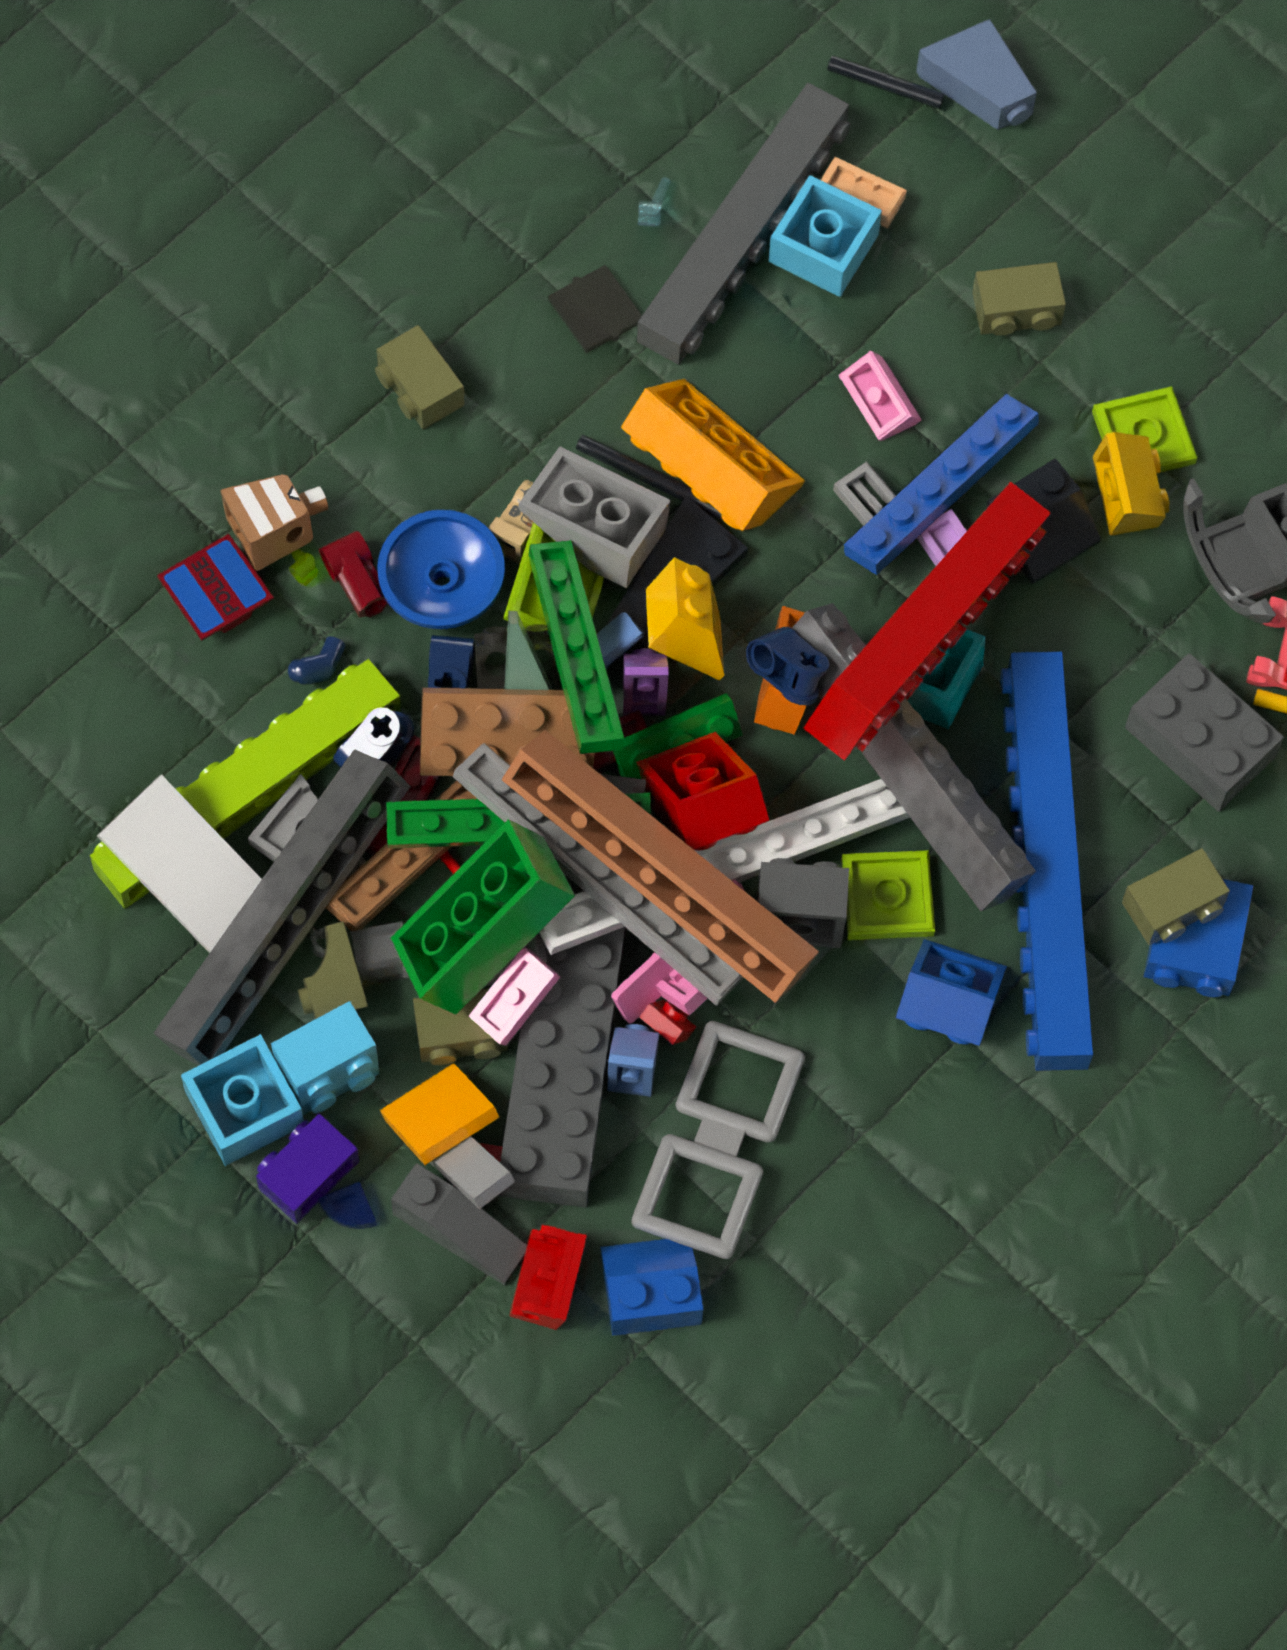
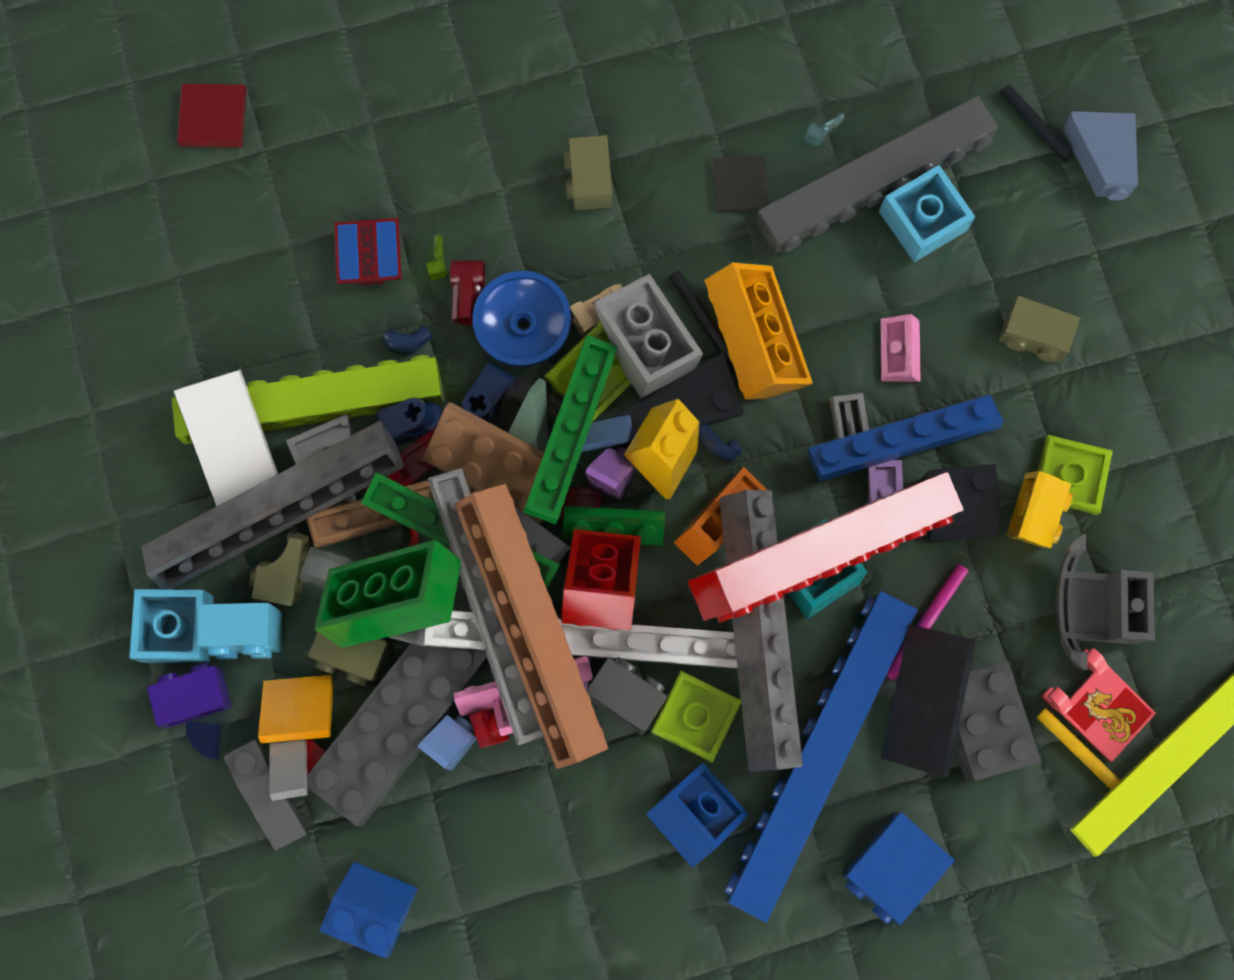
camera: 30 degrees right, 10 degrees up
medium nougat torso [220,474,328,571] -> none
plate [469,947,560,1046] -> none
red hinge [509,1225,587,1330] -> none
light grey bar [632,1021,805,1259] -> none
dark blue piece [746,627,830,705] -> none
light nougat plate [821,157,907,228] -> none
olive brick [1122,848,1230,945] -> none
none -> dark blue arm [698,424,742,462]
none -> black tile [881,624,976,777]
none -> dark pink bar [886,564,969,681]

